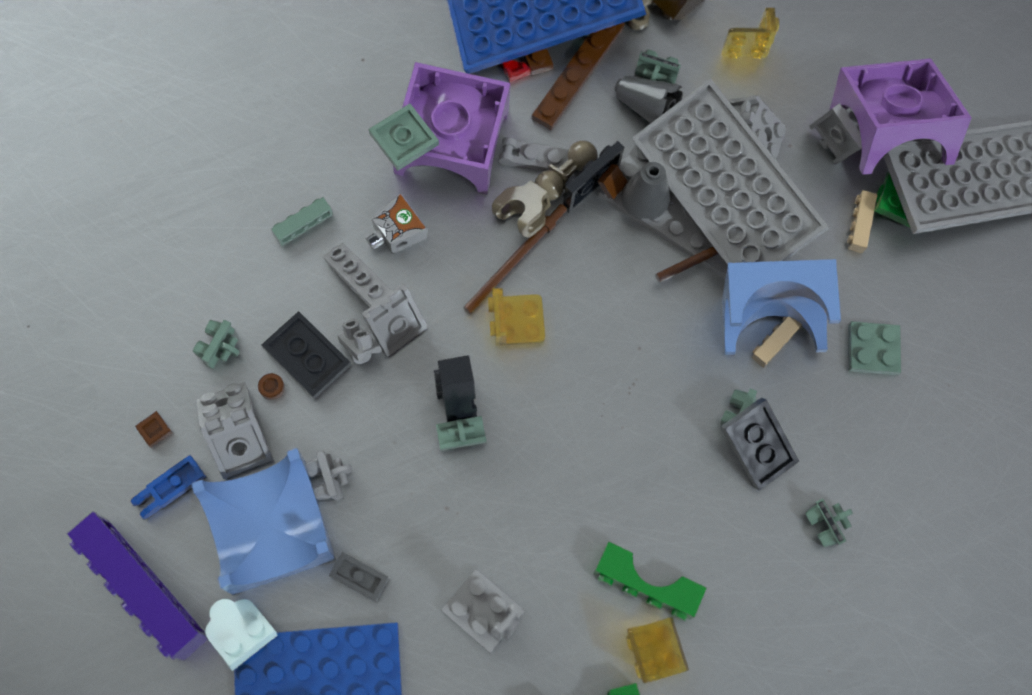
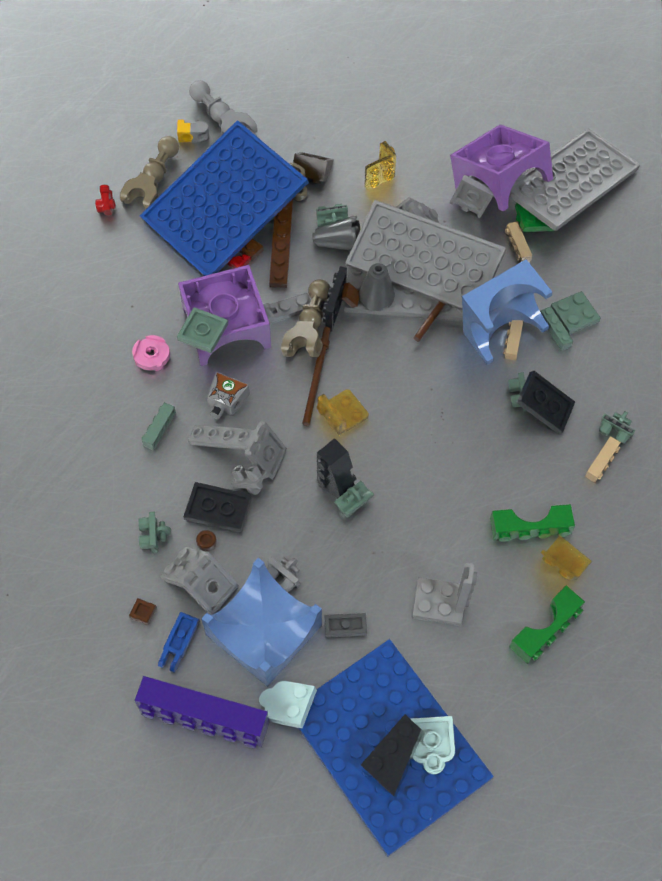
camera: 25 degrees left, 10 degrees down
none -> bright pink plate [132,335,170,371]
none -> sand green piece [540,306,573,351]
none -> tan piece [585,436,621,483]

